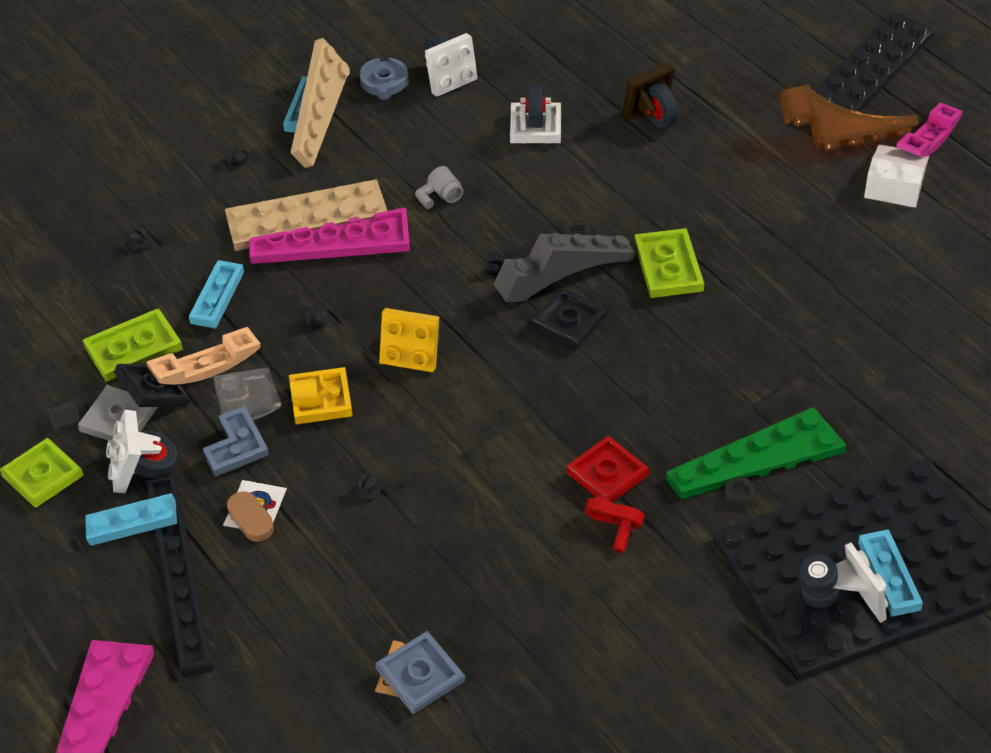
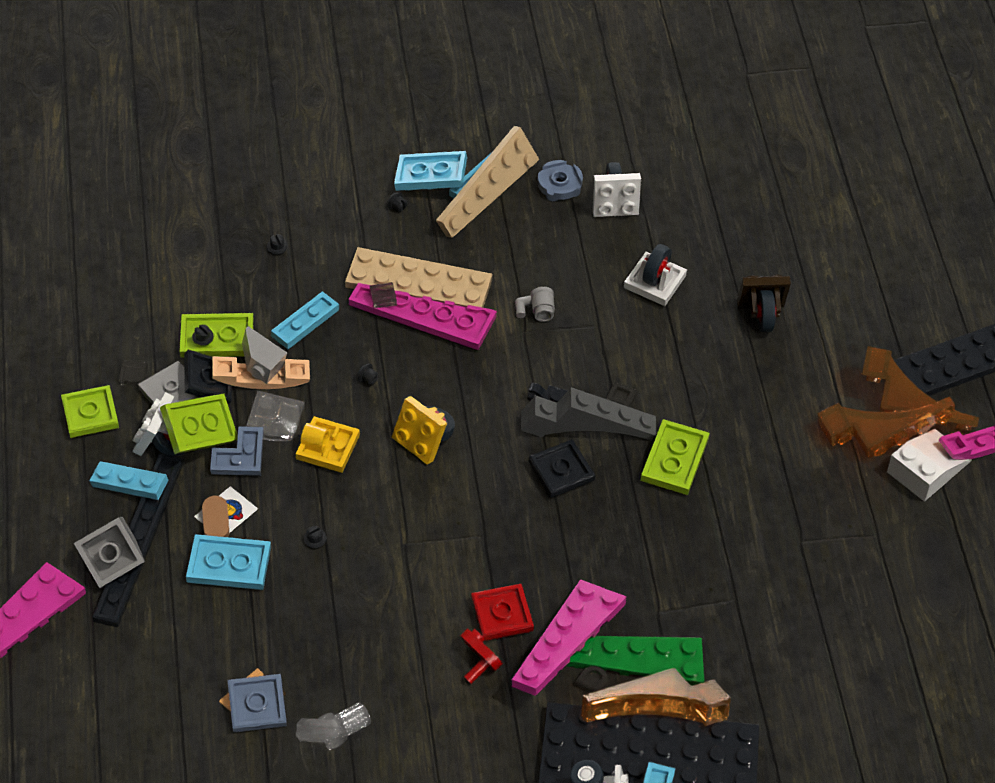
camera: 25 degrees right, 5 degrees up
none -> light grey slope [74,517,145,588]
none -> lime plate [160,394,238,454]
none -> medium azure plate [186,534,271,590]
none -> black piece [192,324,214,346]
none -> light grey slope [242,326,287,384]
none -> clear piece [296,702,371,749]
none -> clear smoke tile [369,282,397,309]
none -> medium azure plate [394,151,467,191]
none -> dark pink wing [512,580,626,696]
none -> clear orange arch [581,668,731,726]
none -> clear orange arch [817,396,955,459]

